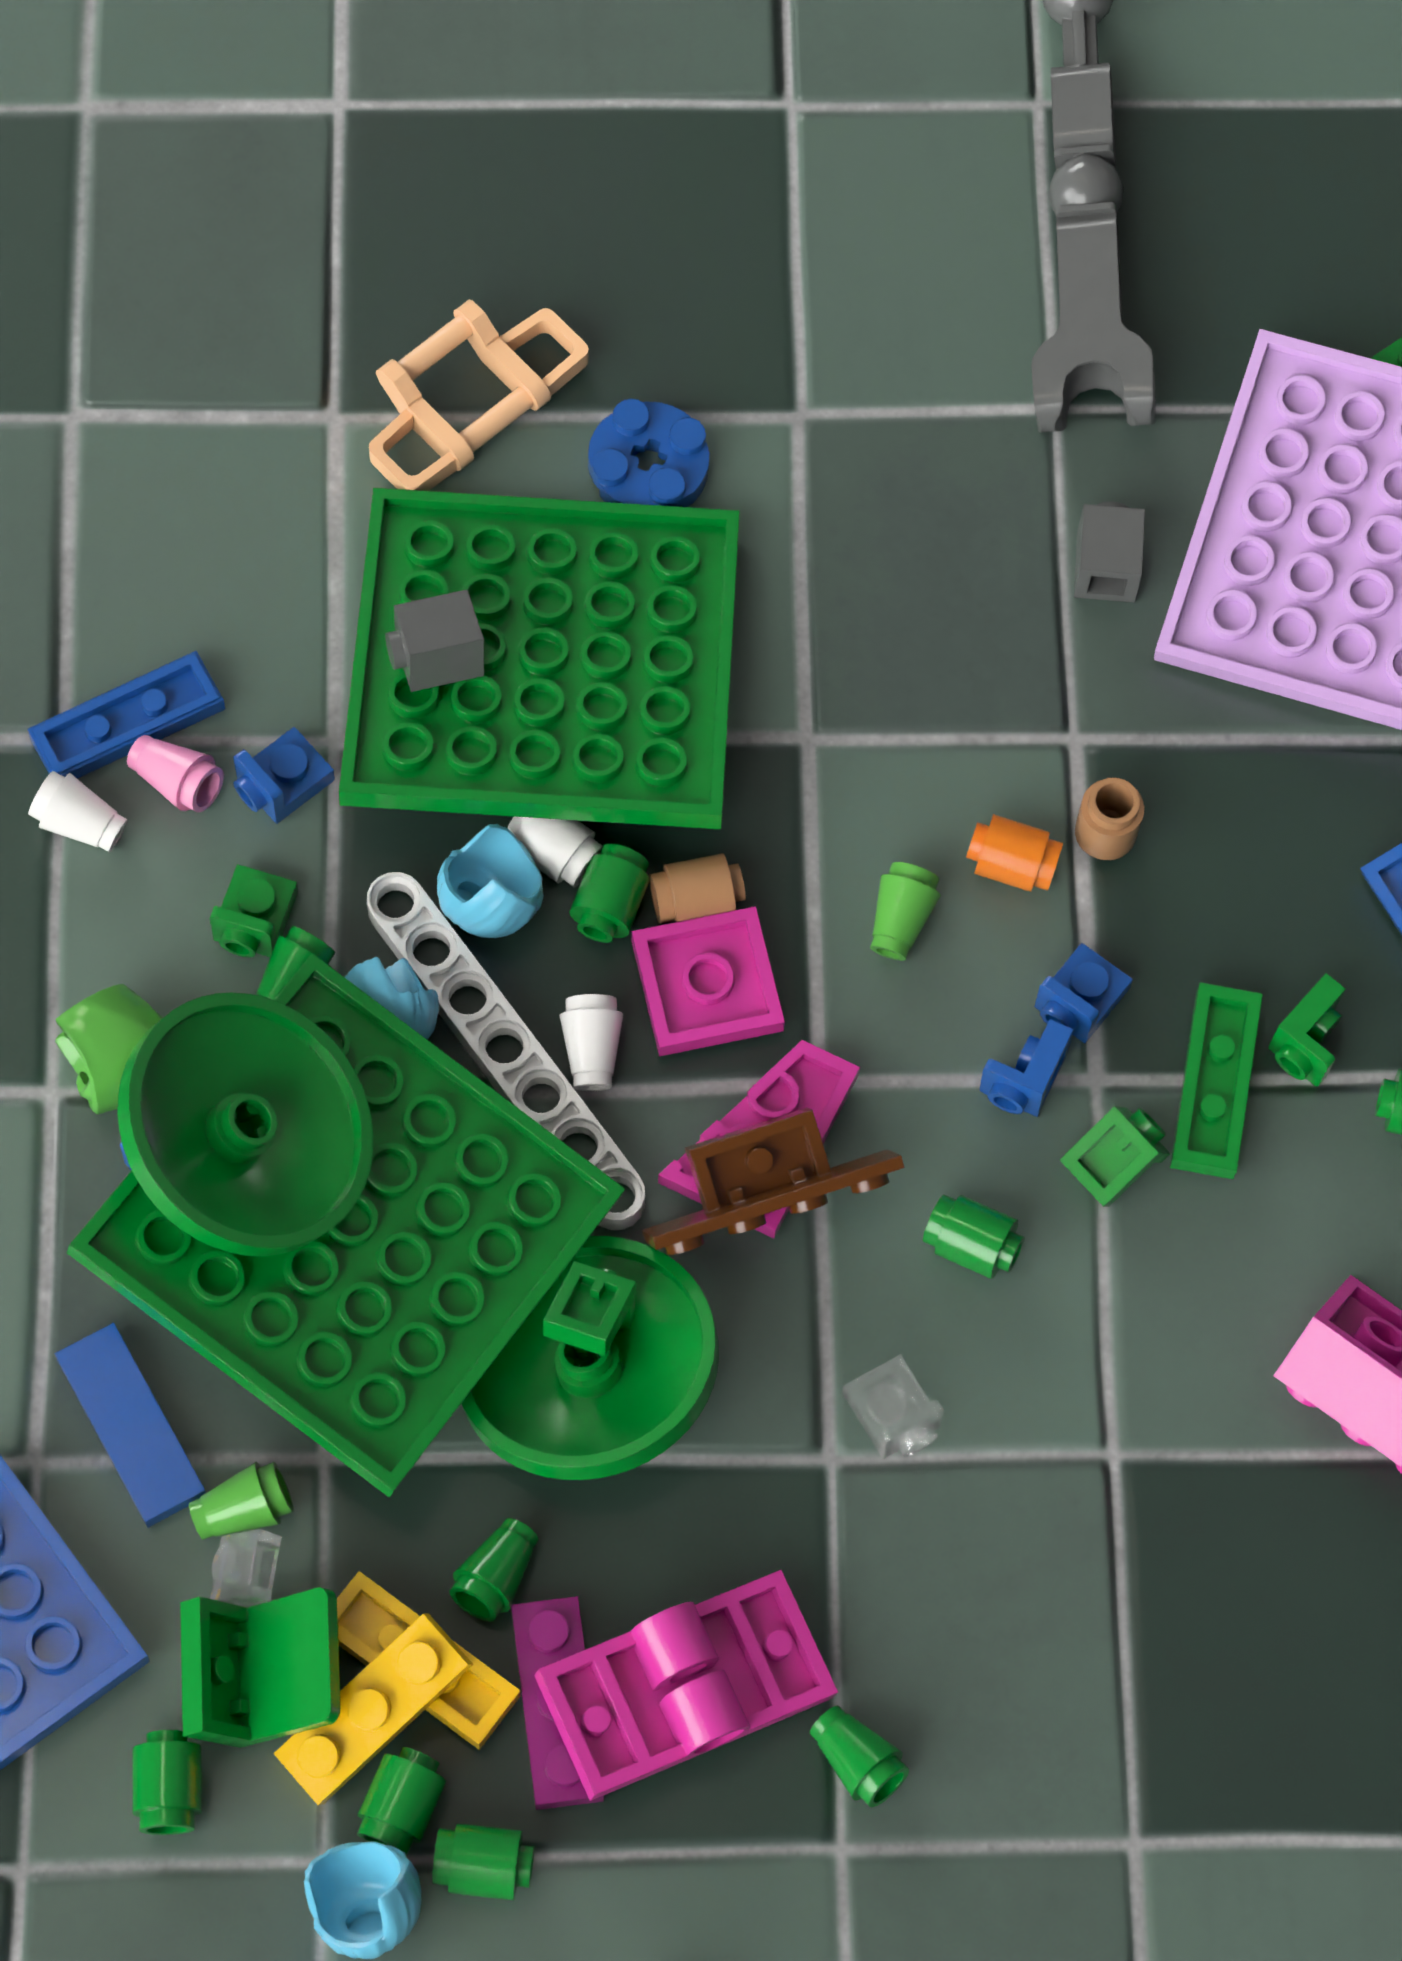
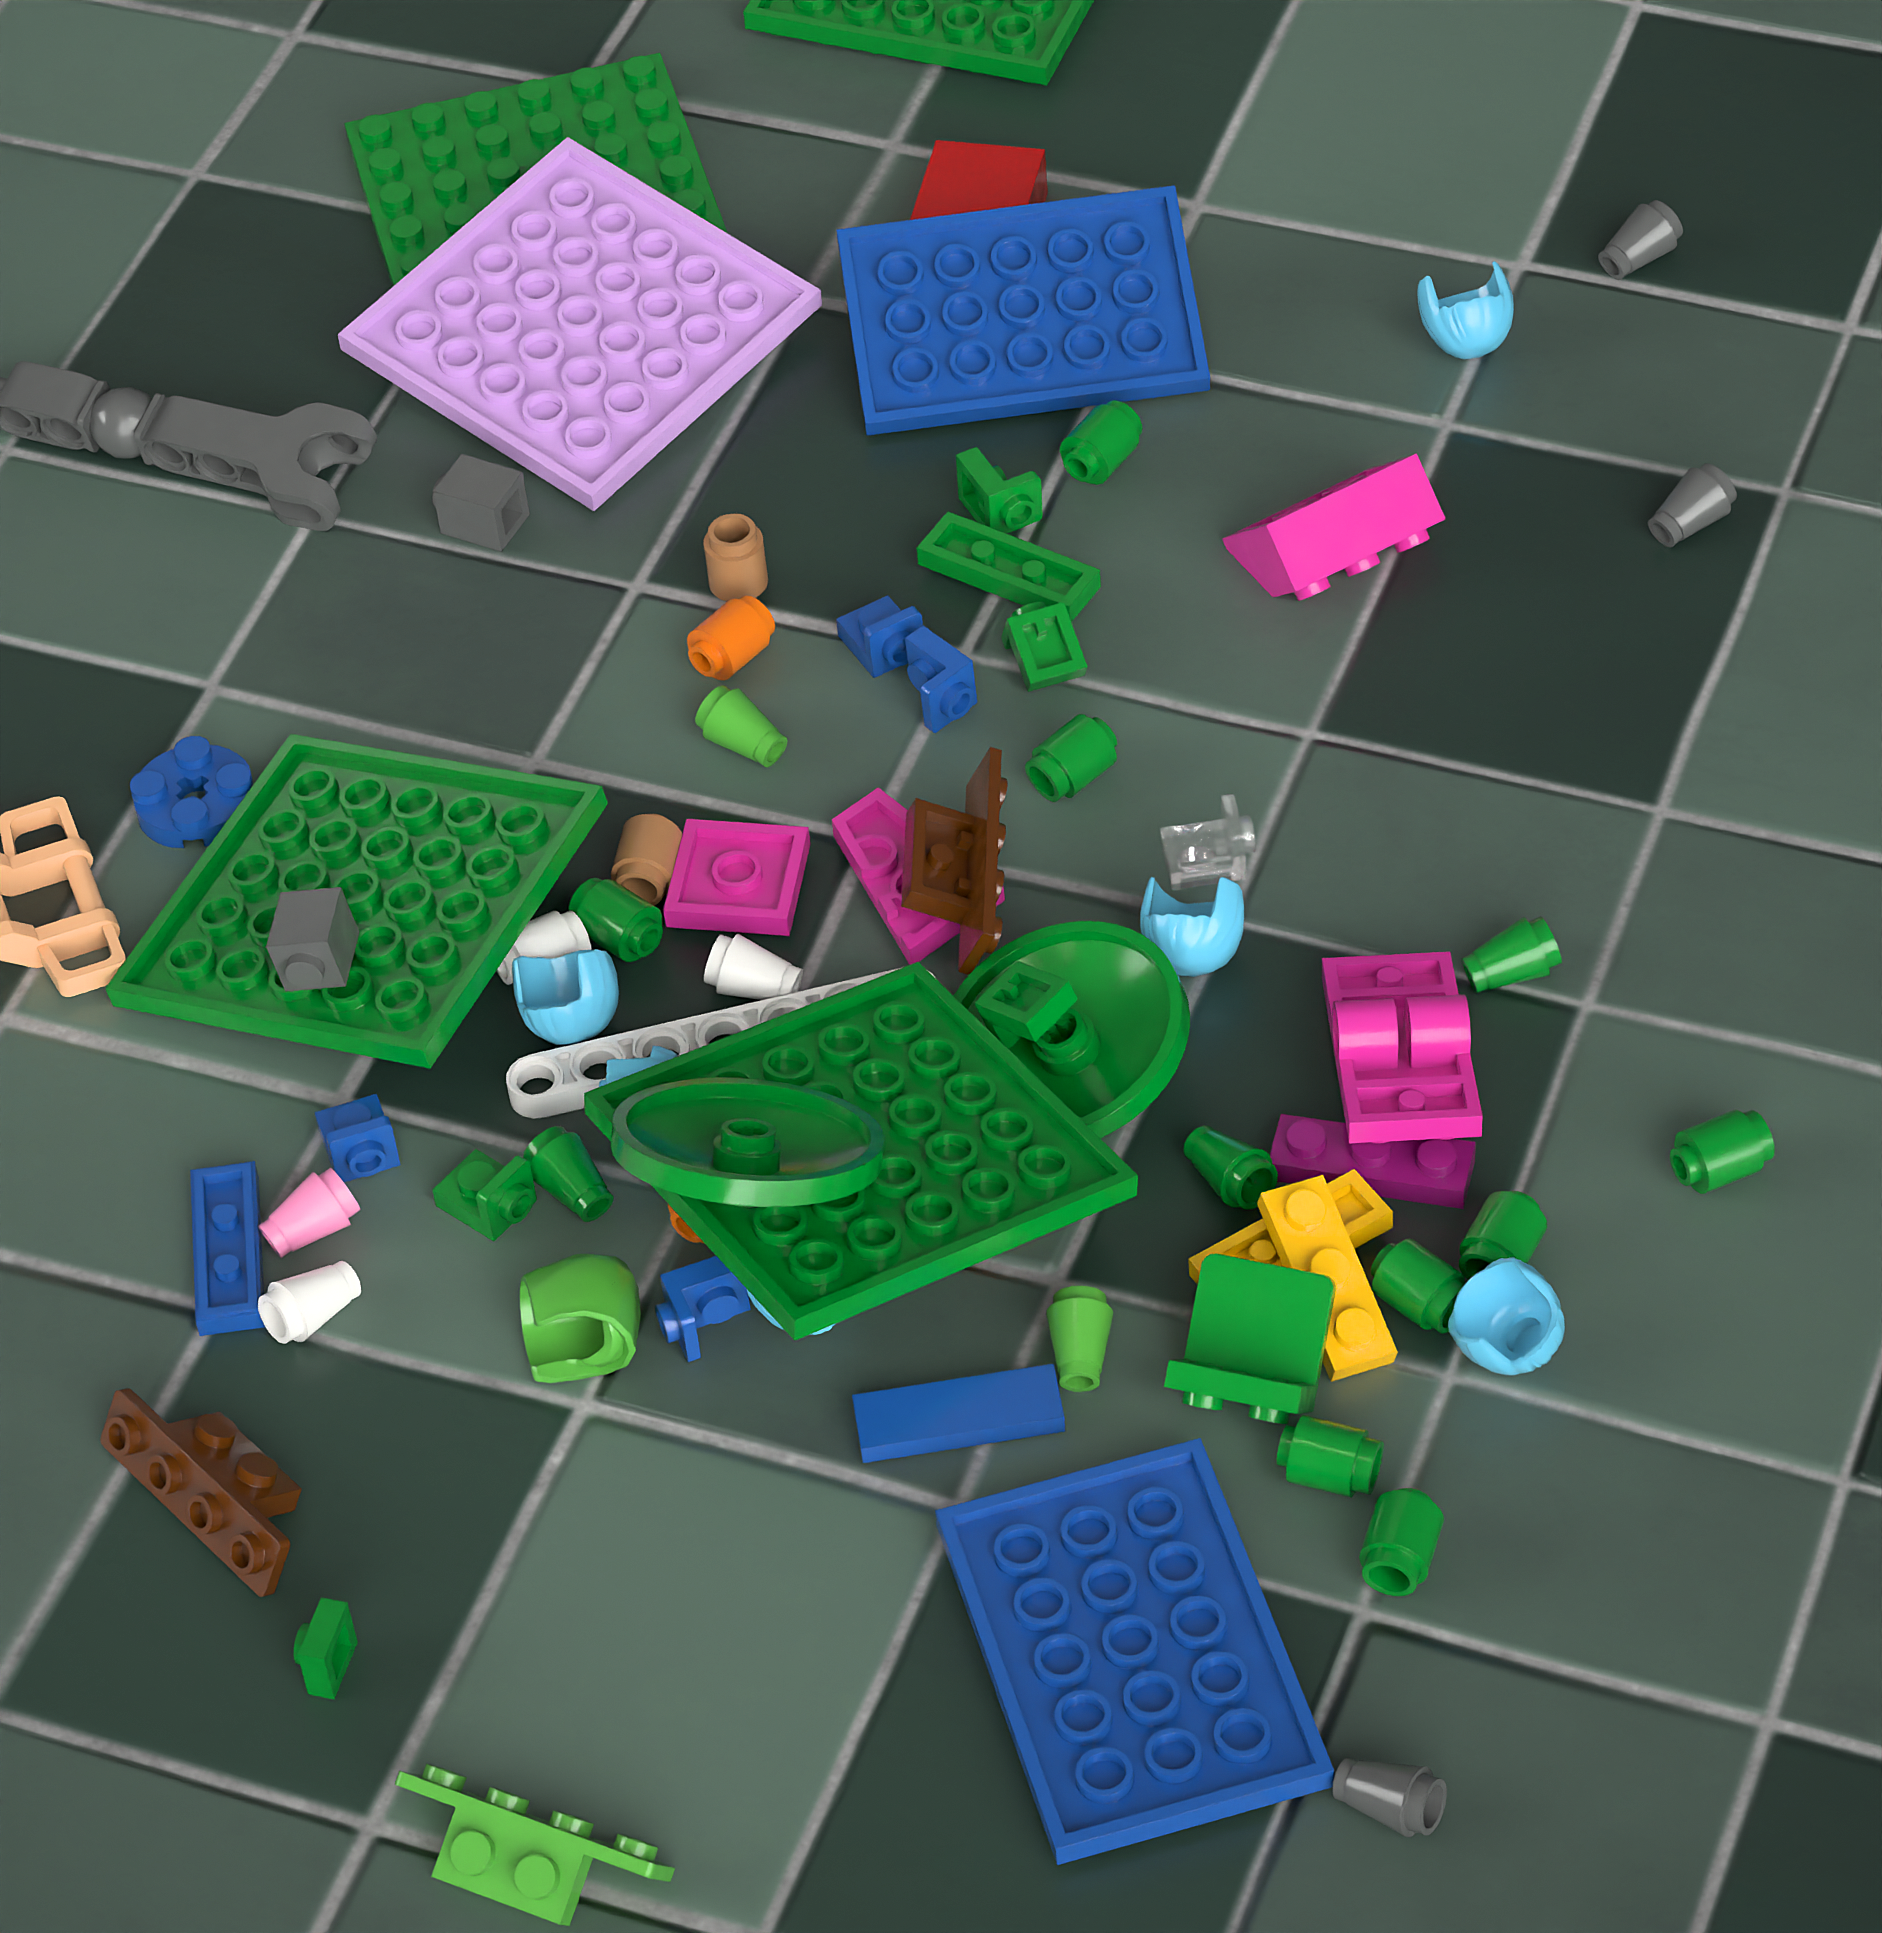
camera: 60 degrees left, 20 degrees down
clear plate [210,1529,282,1606] -> none
none -> medium azure hair [1140,877,1244,977]
none -> green brick [1359,1488,1444,1596]

